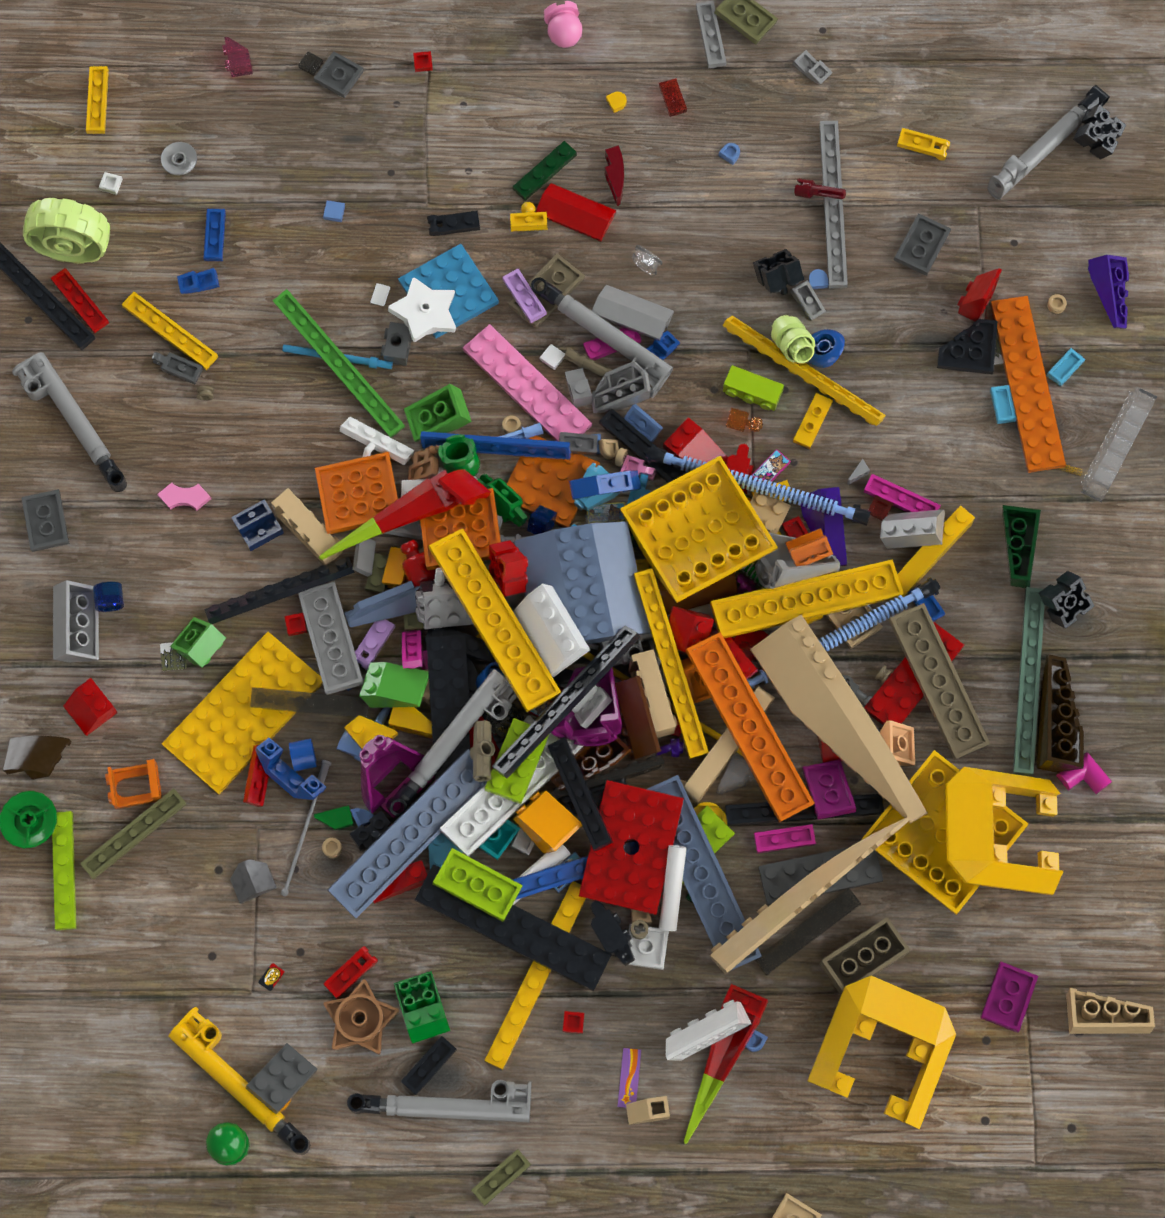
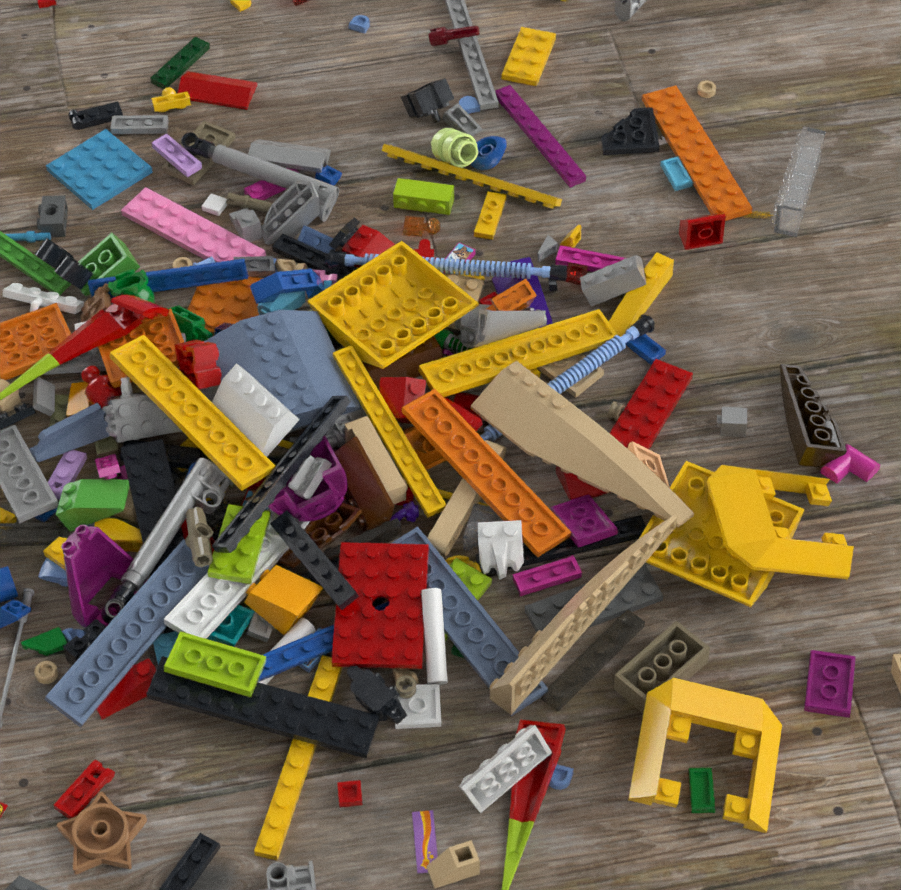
camera: 10 degrees left, 20 degrees down
white sticker [370,283,390,306] -> none
white plate [388,278,456,342] -> none
green slope [393,971,450,1044] -> none
dark red slope [604,145,624,206] -> none
clear piece [632,245,663,276] -> none
dark tan plate [888,603,990,760] -> none
dark grey plate [894,213,951,276] -> none
red slope [957,268,1002,321] -> none
dark green wedge [1002,505,1041,588] -> none
sand green plate [1013,587,1045,776] -> none
black brick [1039,571,1094,629] -> none
medium azure tile [1046,348,1085,387] -> none
dark purple wedge [1088,255,1129,329] -> none
none -> black beam [35,238,93,290]
none -> light grey plate [111,115,169,134]
none -> black plate [329,217,360,250]
none -> white plate [478,520,524,580]
none -> magenta plate [495,85,586,188]
none -> yellow plate [502,27,556,87]
none -> yellow slope [559,225,582,248]
none -> red slope [679,213,726,250]
none -> green tile [688,768,715,813]
none -> light grey brick [716,407,747,437]

